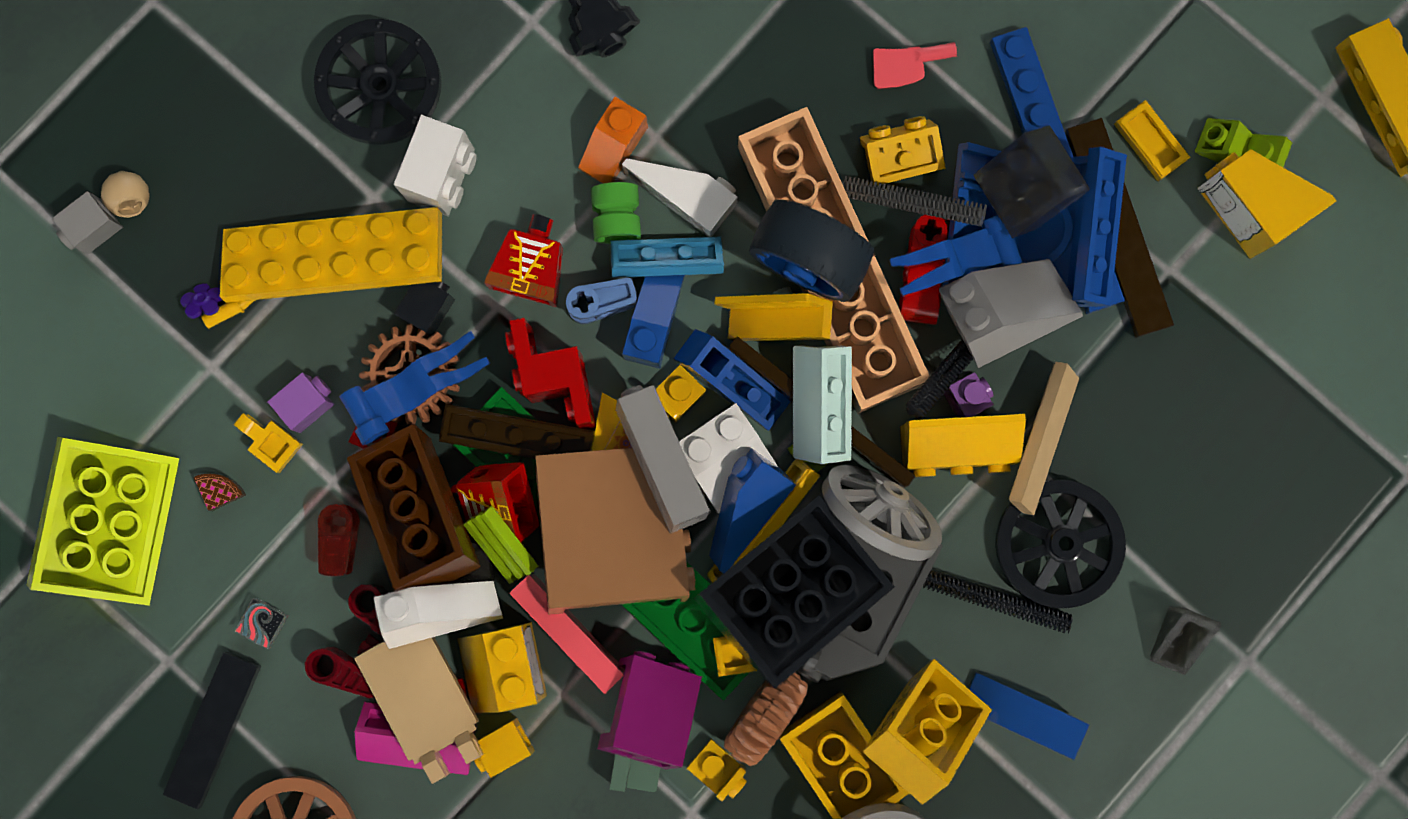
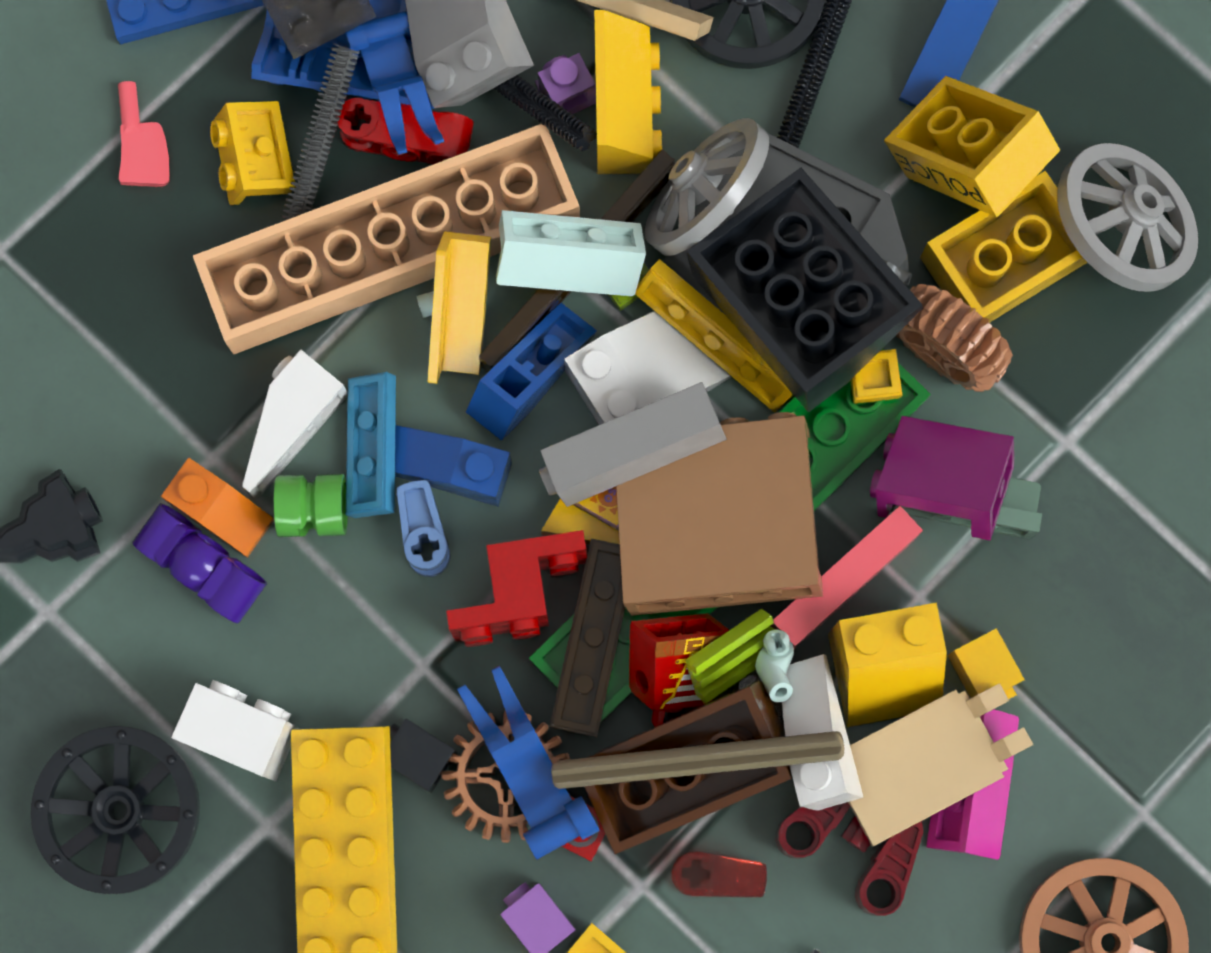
camera: 90 degrees left, 5 degrees down
torso [484,214,563,307] -> none
yellow bracket [656,365,707,423] -> none
yellow bracket [687,738,747,802] -> none
blue slope [709,448,796,573] -> none
black wheel [749,199,874,302] -> none
none -> dark purple piece [132,503,267,623]
none -> dark tan axle [551,731,845,789]
none -> light aqua arm [755,629,794,703]

